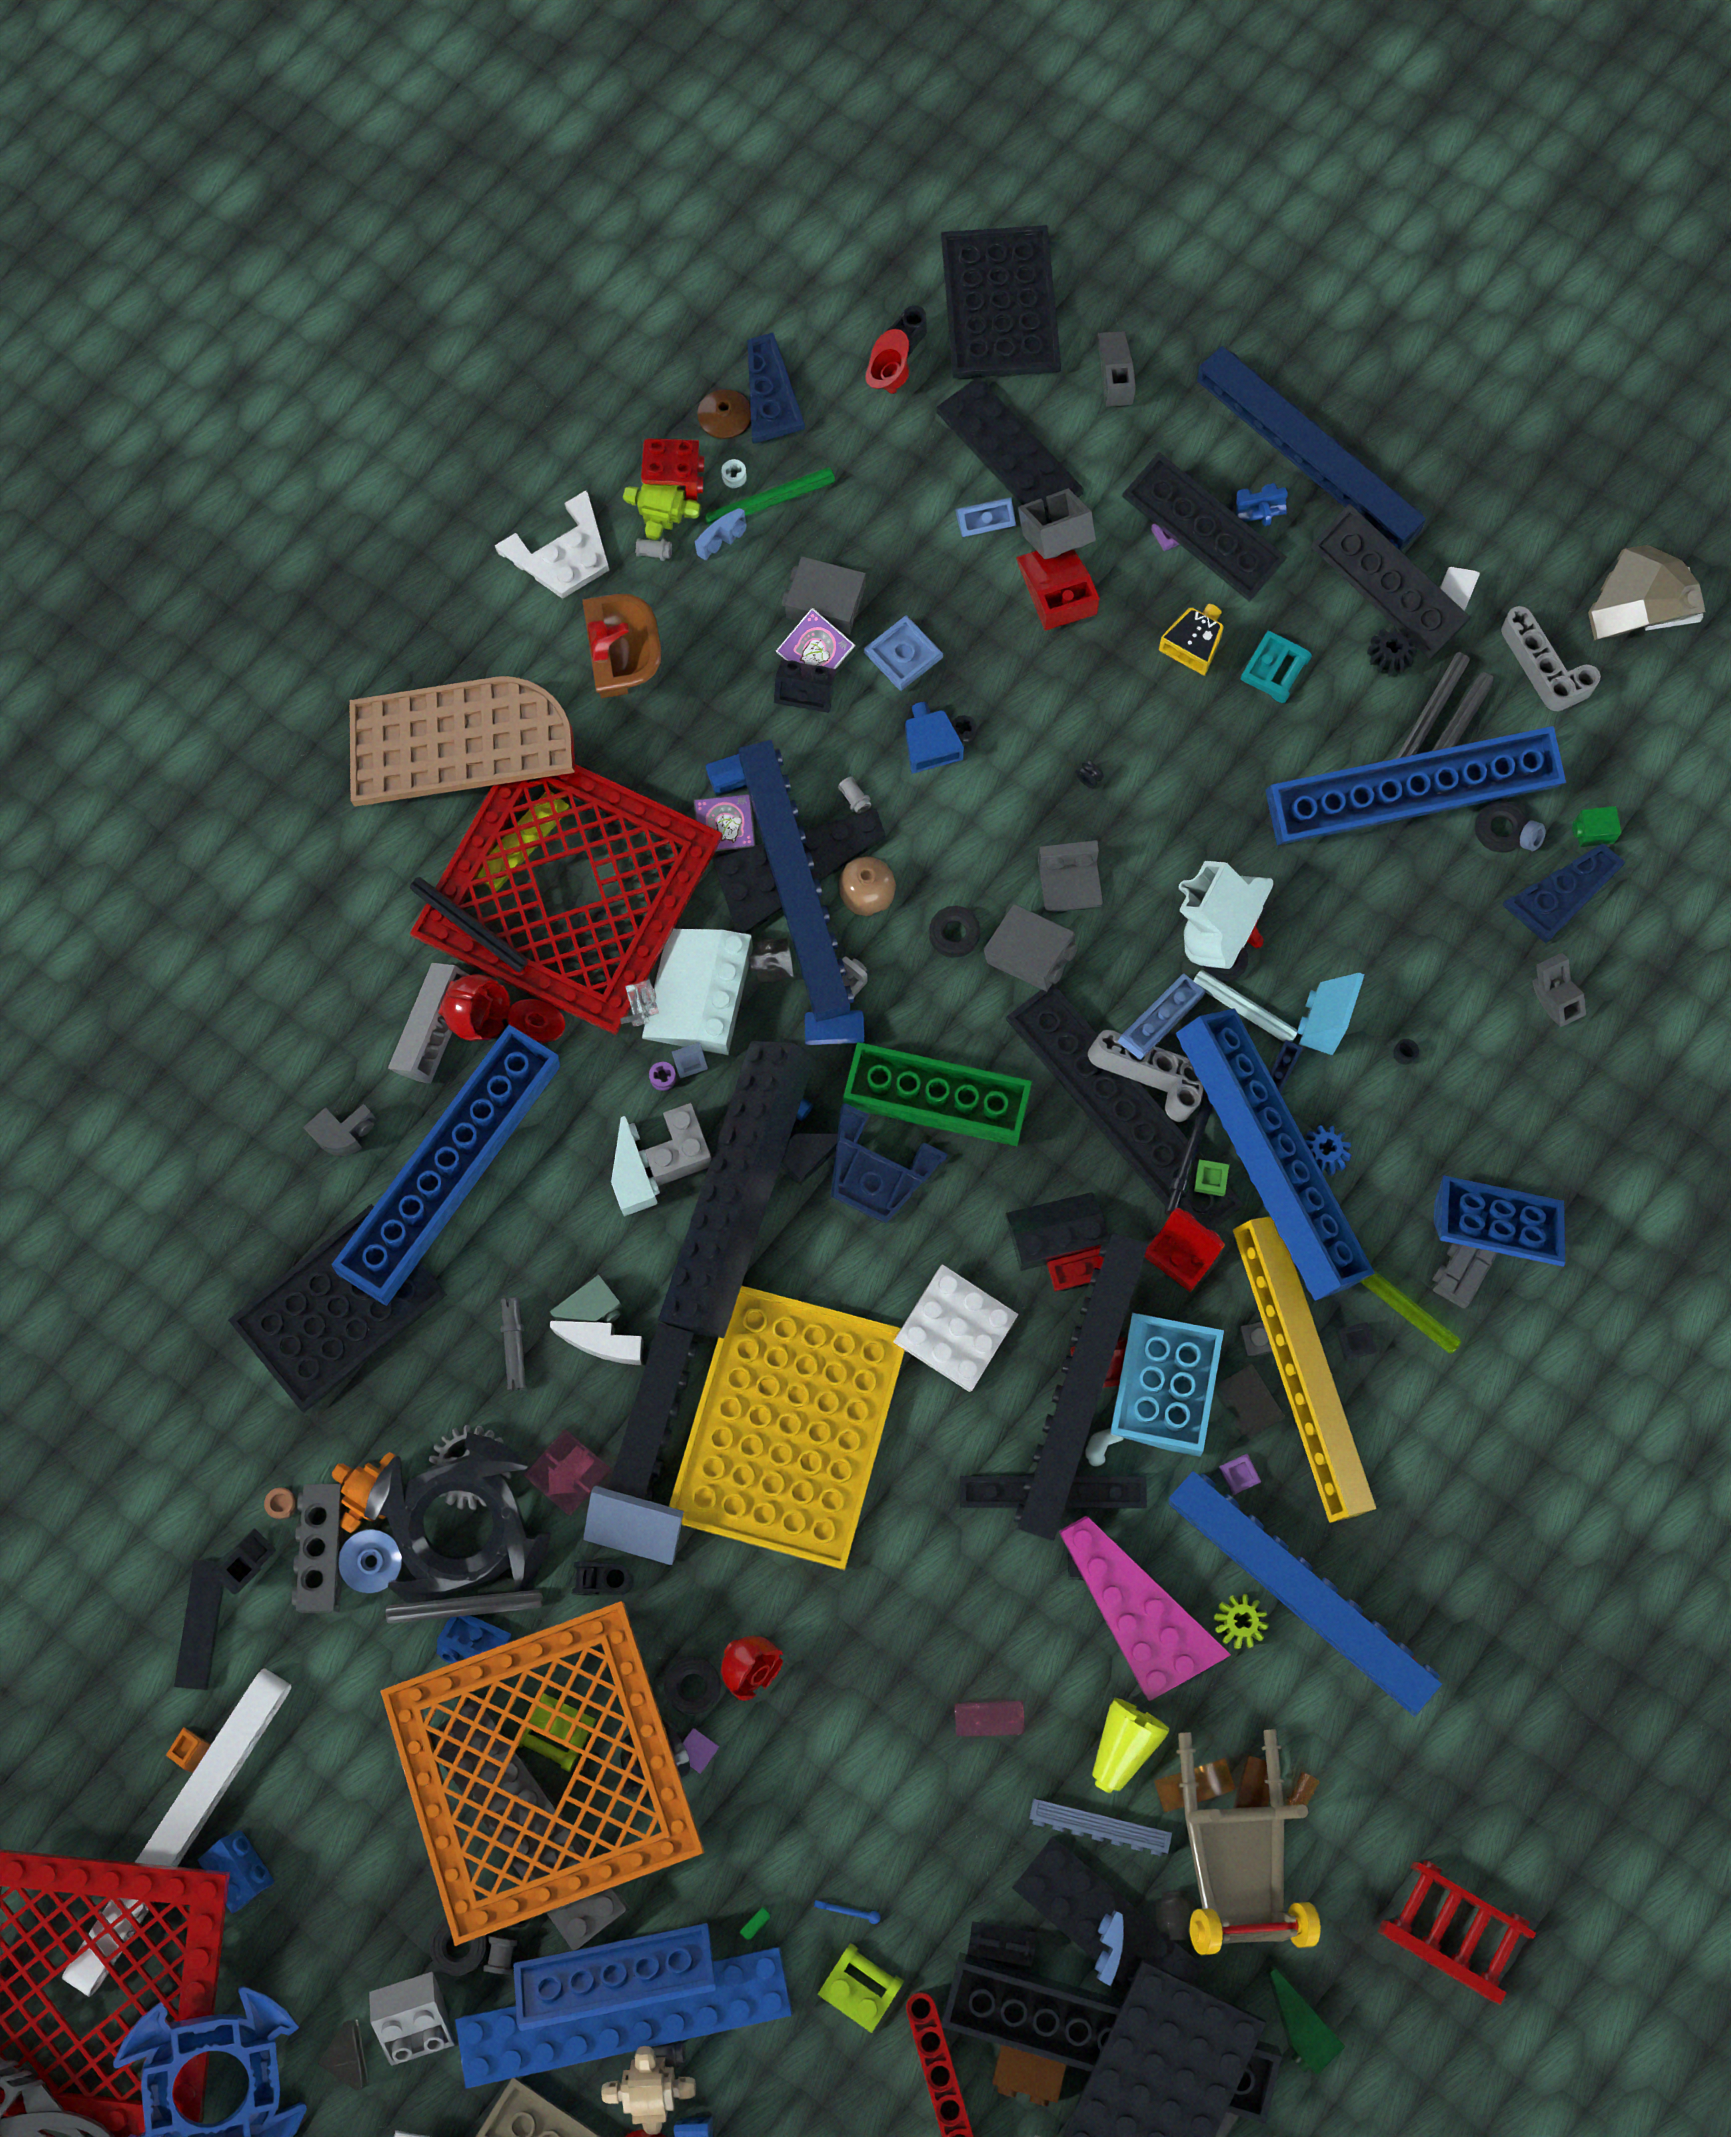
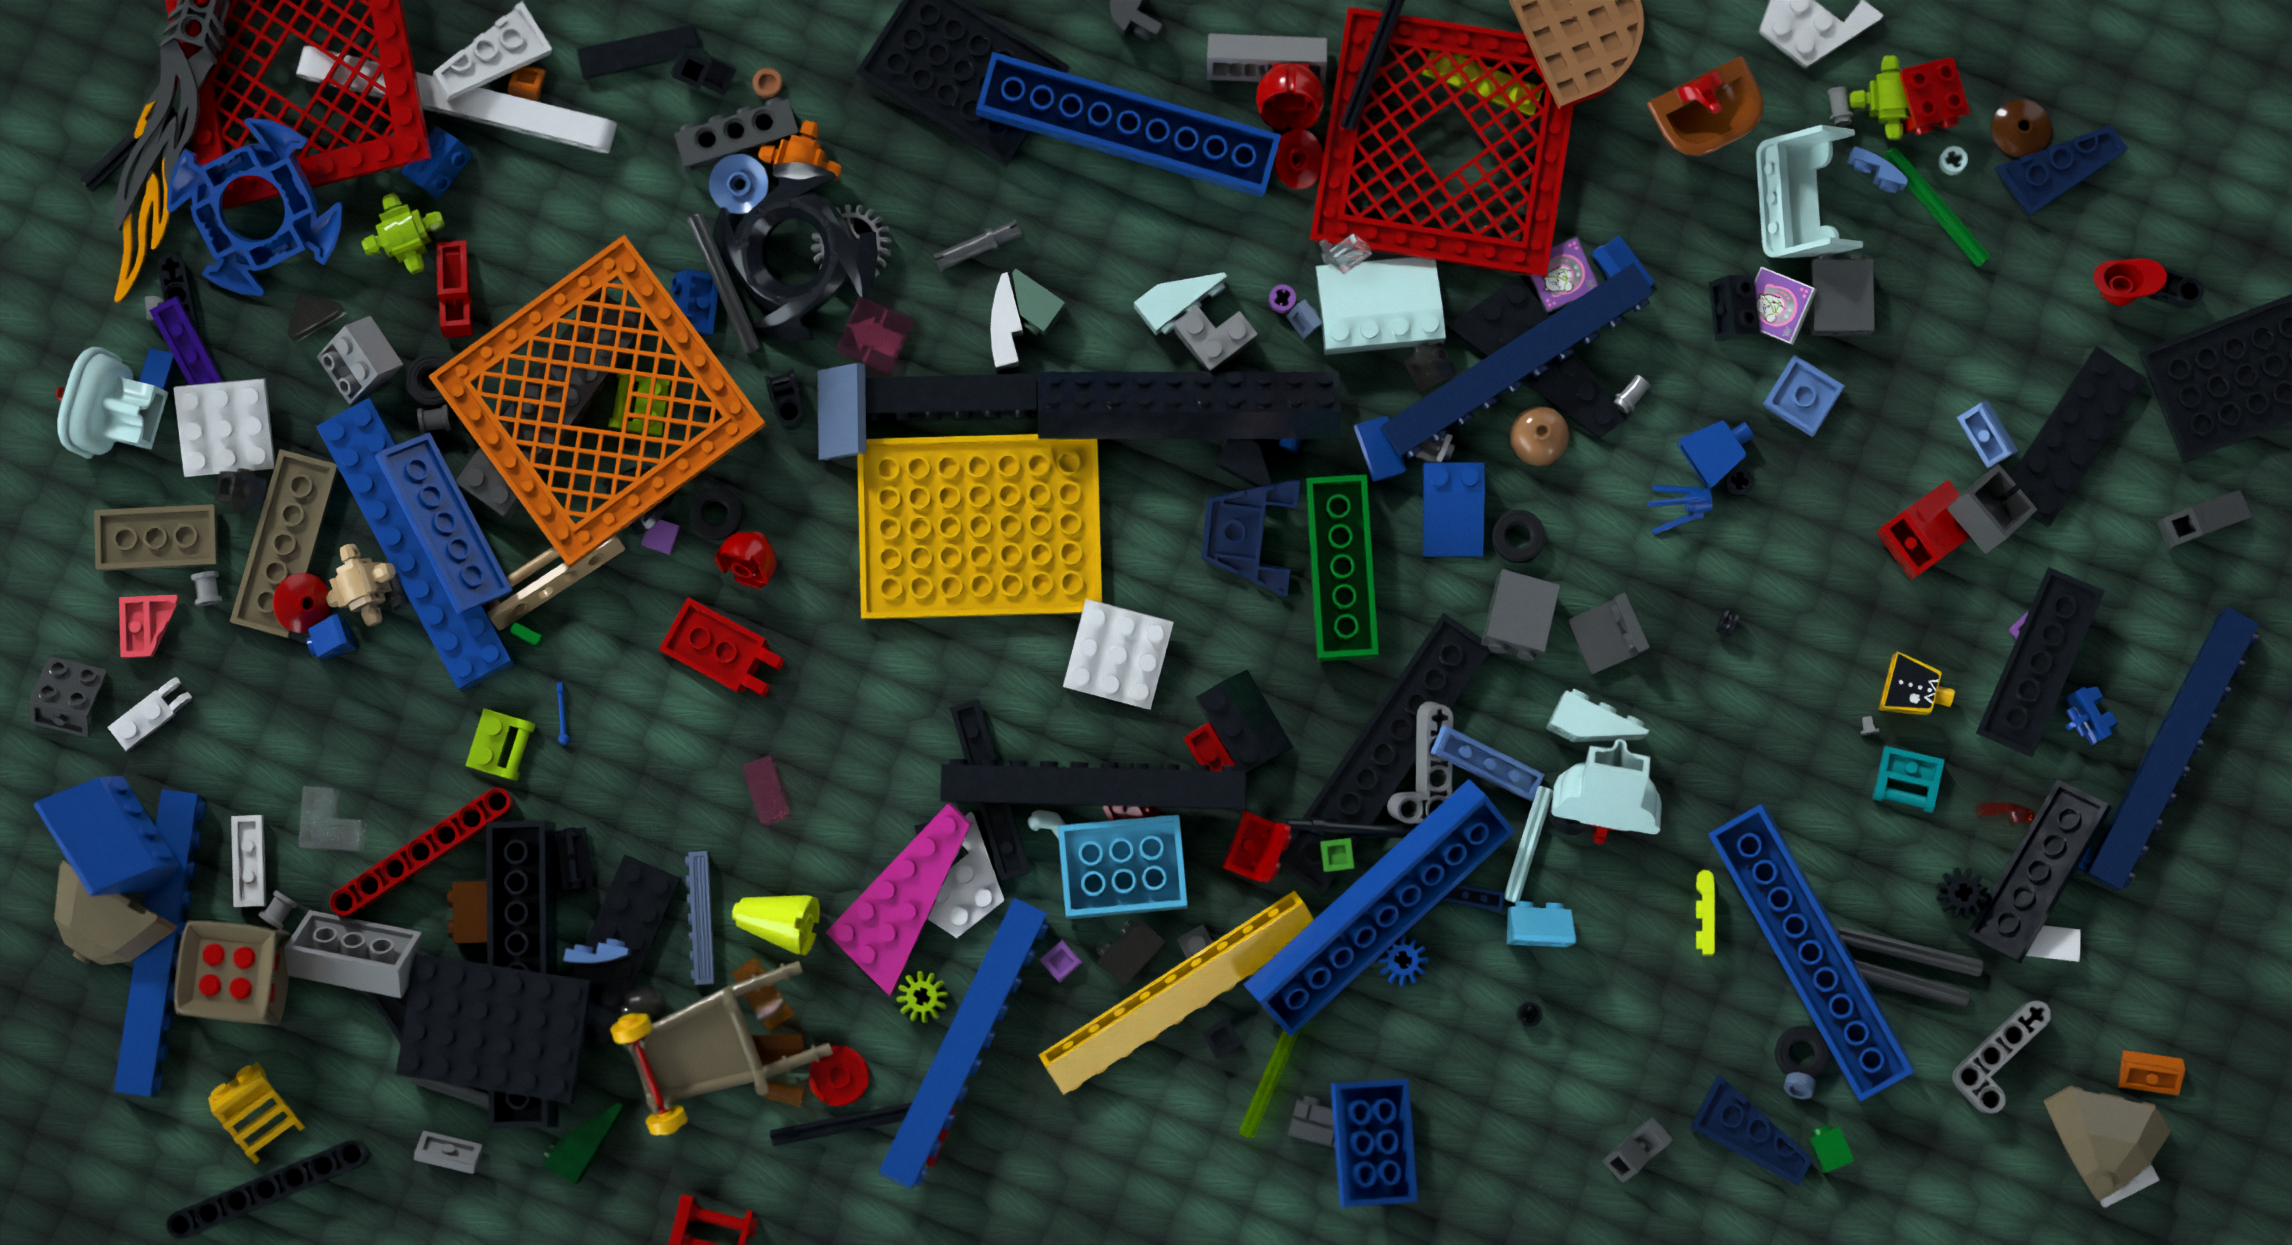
camera: 70 degrees right, 10 degrees up
none -> lime piece [361,193,445,274]
none -> white wing [432,1,552,101]
none -> red slope [436,240,474,338]
none -> tan piece [487,535,625,631]
none -> red tile [658,597,785,697]
none -> black axle [770,1102,913,1146]
none -> red tile [809,1046,869,1106]
none -> white wing [928,812,1005,939]
none -> blue slope [1422,463,1485,557]
none -> light aqua slope [1546,689,1649,742]
none -> blue plant [1648,485,1712,535]
none -> neon yellow hinge [1696,869,1715,956]
none -> light aqua windscreen [1756,125,1863,258]
none -> light grey piece [1860,716,1879,736]
none -> clear red slope [1976,802,2035,825]
none -> orange slope [2118,1050,2186,1096]

